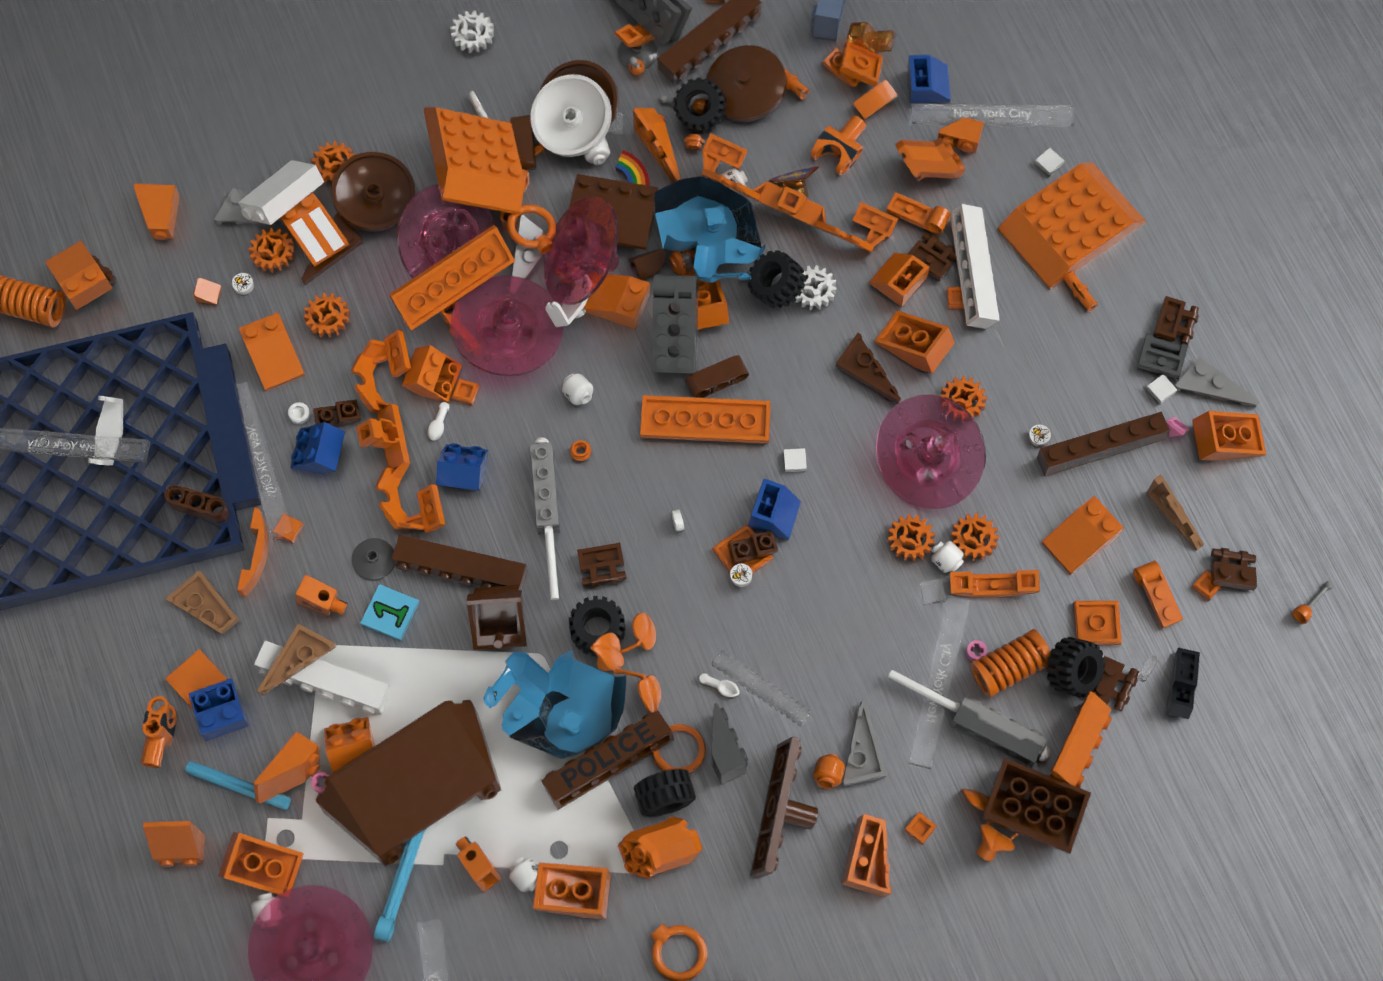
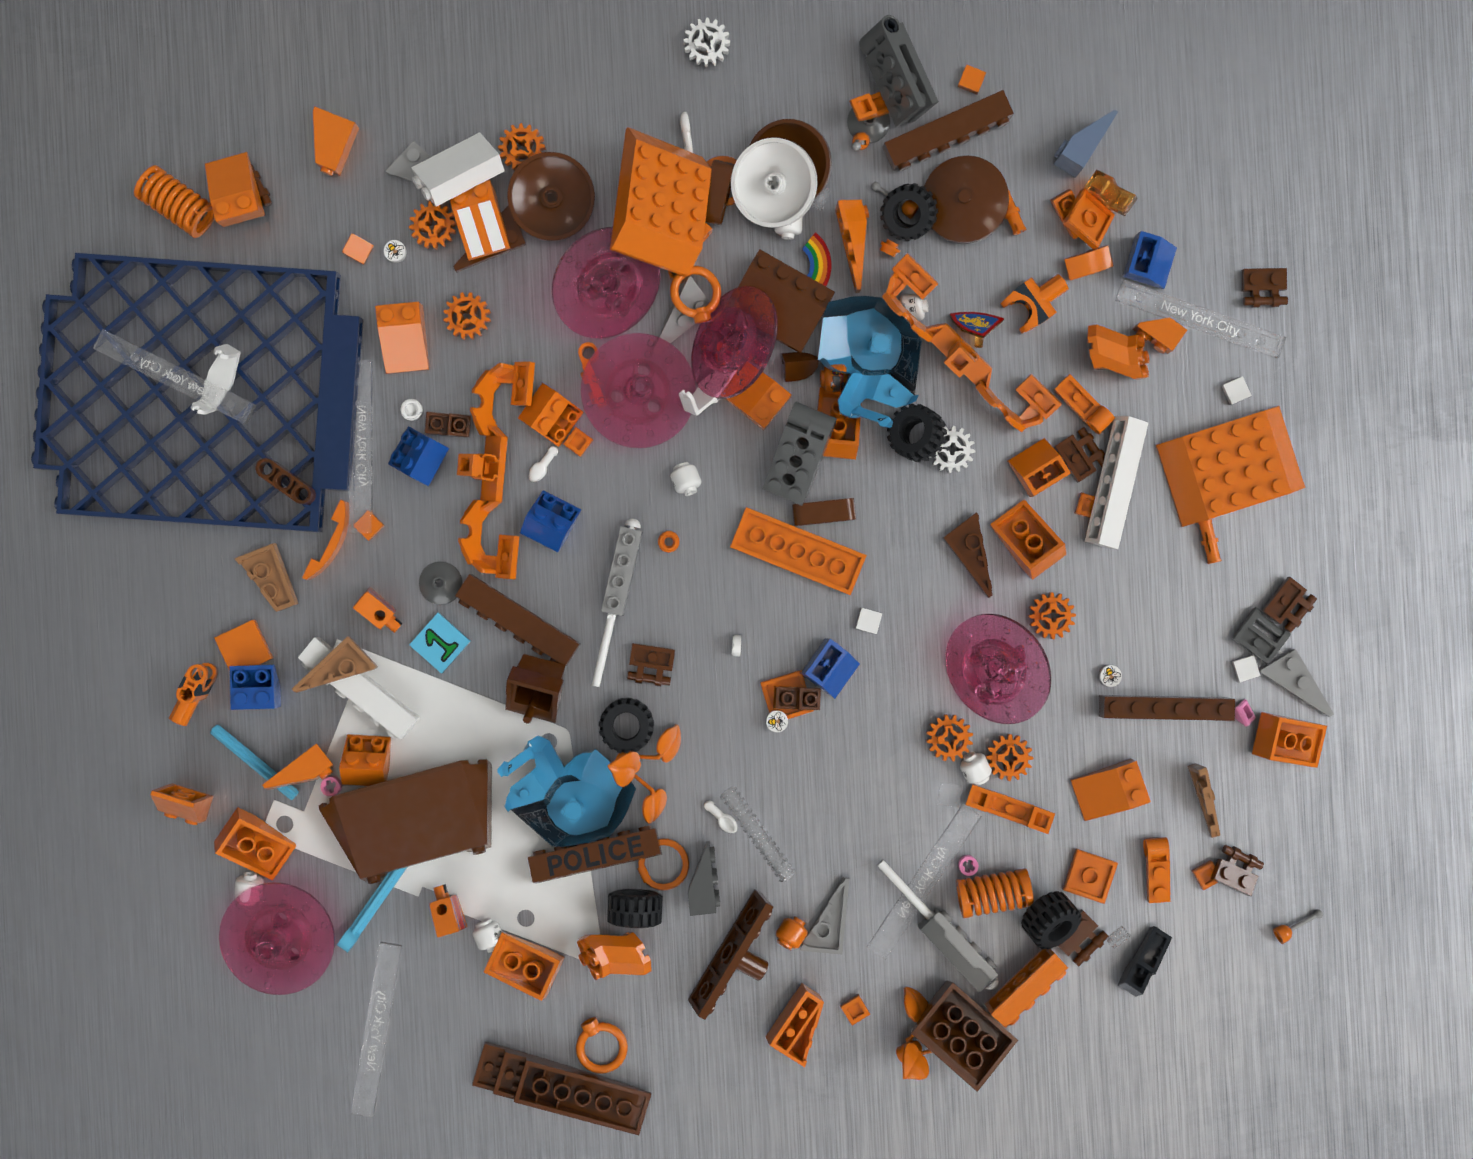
camera: 20 degrees right, 20 degrees up
orange plate [389,225,515,331] -> none
none -> reddish brown plate [1241,268,1288,308]

